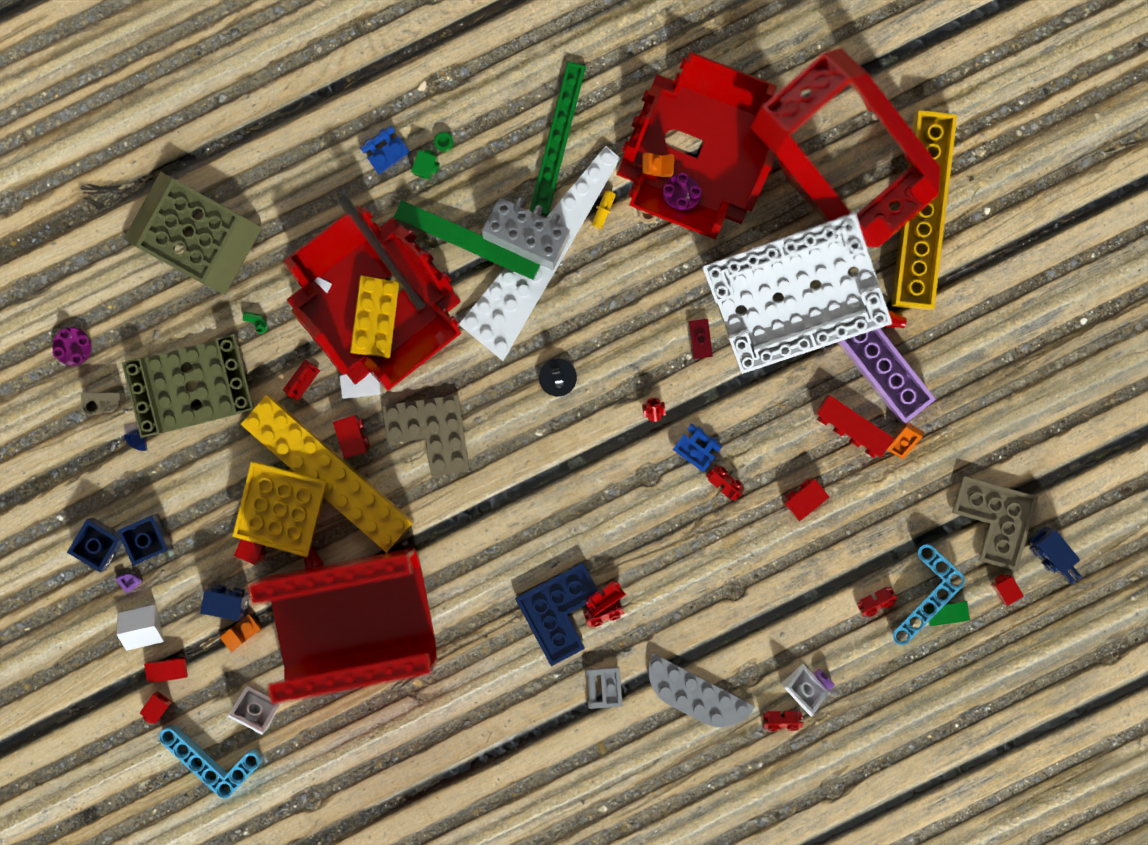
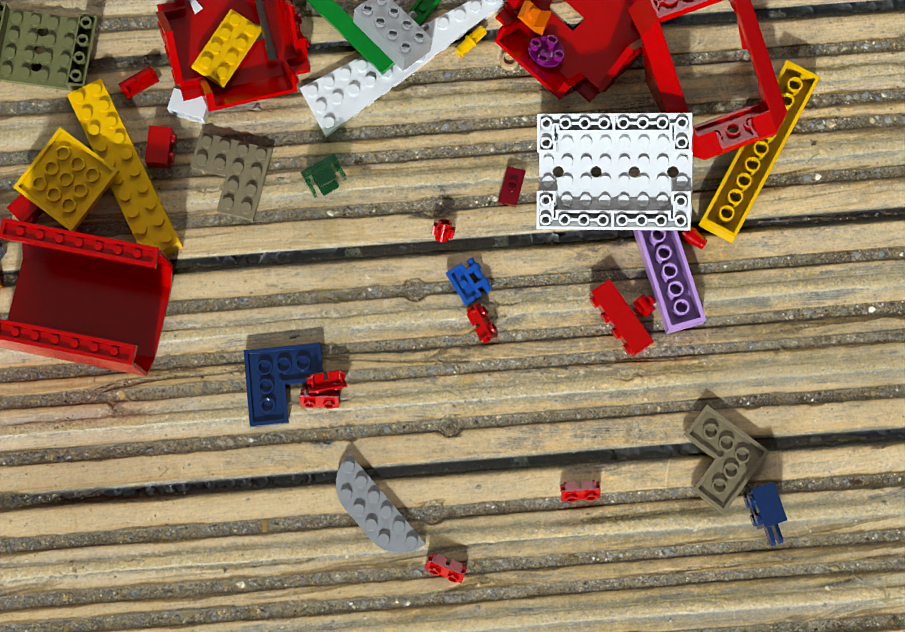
camera: 20 degrees right, 10 degrees down
green arm [243,311,268,334] -> none
black tile [539,358,577,397] -> none
light grey plate [585,667,622,709] -> none
white slope [781,664,829,716] -> none
red brick [783,478,830,521] -> none
medium lavender tile [814,669,835,690] -> none
orange slope [887,422,924,459] -> none
medium azure beam [893,544,965,645] -> none
green slope [926,601,970,626] -> none
red brick [991,574,1024,606] -> none
none -> clear green panel [301,153,347,198]
none -> red gear [633,294,656,318]

